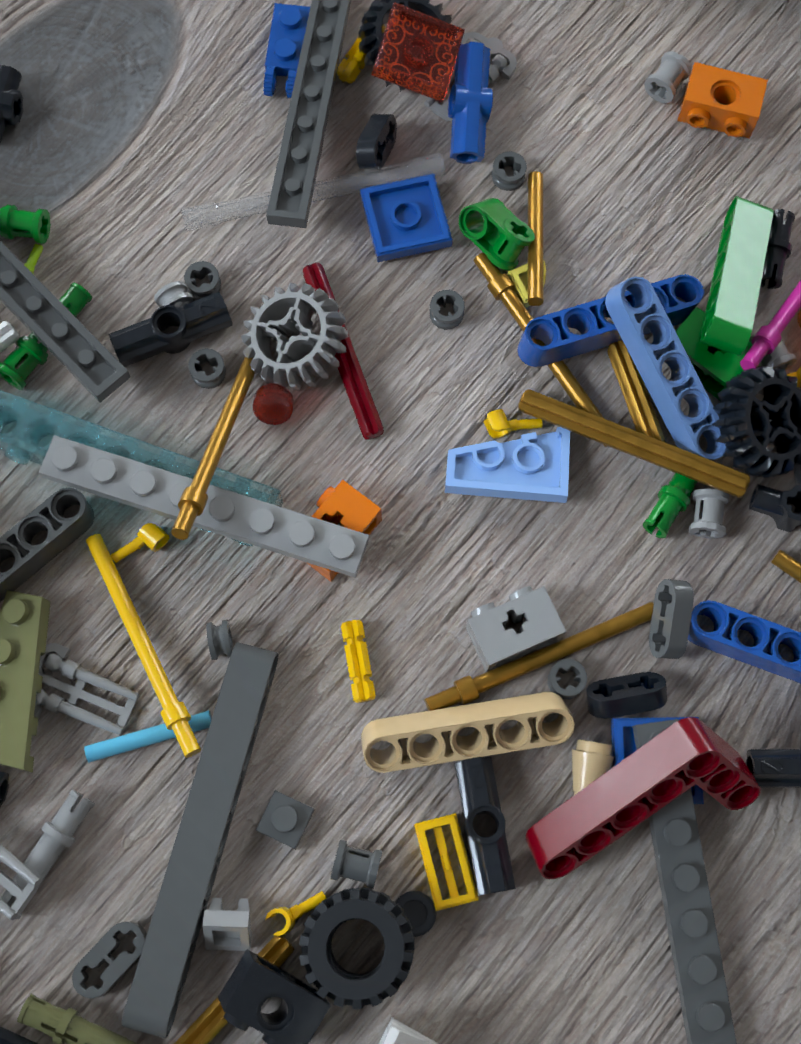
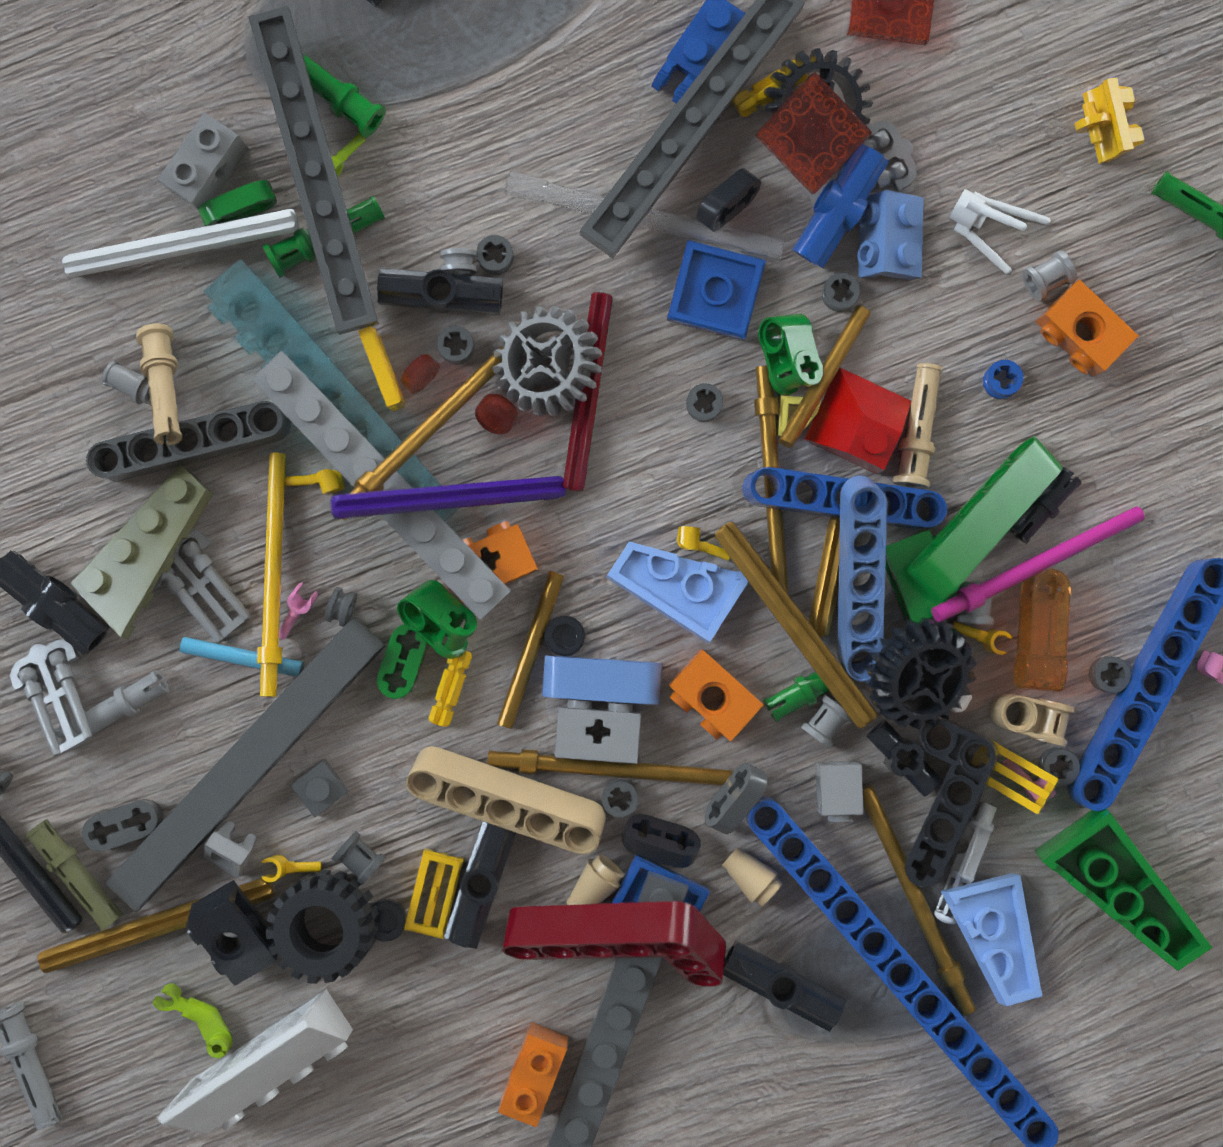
camera: 25 degrees right, 15 degrees up
none -> bright pink hand [279,583,318,640]
none -> dark purple axle [330,476,566,519]
none -> yellow tile [358,326,406,412]
none -> green beam [377,624,428,699]
none -> green piece [397,579,478,659]
none -> clear red tile [401,354,440,394]
none -> pearl gold bar [497,571,565,729]
none -> orange brick [498,1022,568,1128]
none -> medium blue beam [542,655,663,705]
none -> black tile [544,616,585,656]
none -> orange brick [668,649,764,742]
none -> tan cone [722,847,783,907]
none -> red slope [804,367,911,474]
none -> light grey brick [815,761,863,822]
none -> medium blue bracket [857,190,924,280]
none -> tan pin [893,363,942,489]
none -> white plant [949,189,1051,274]
none -> blue bush [983,359,1024,399]

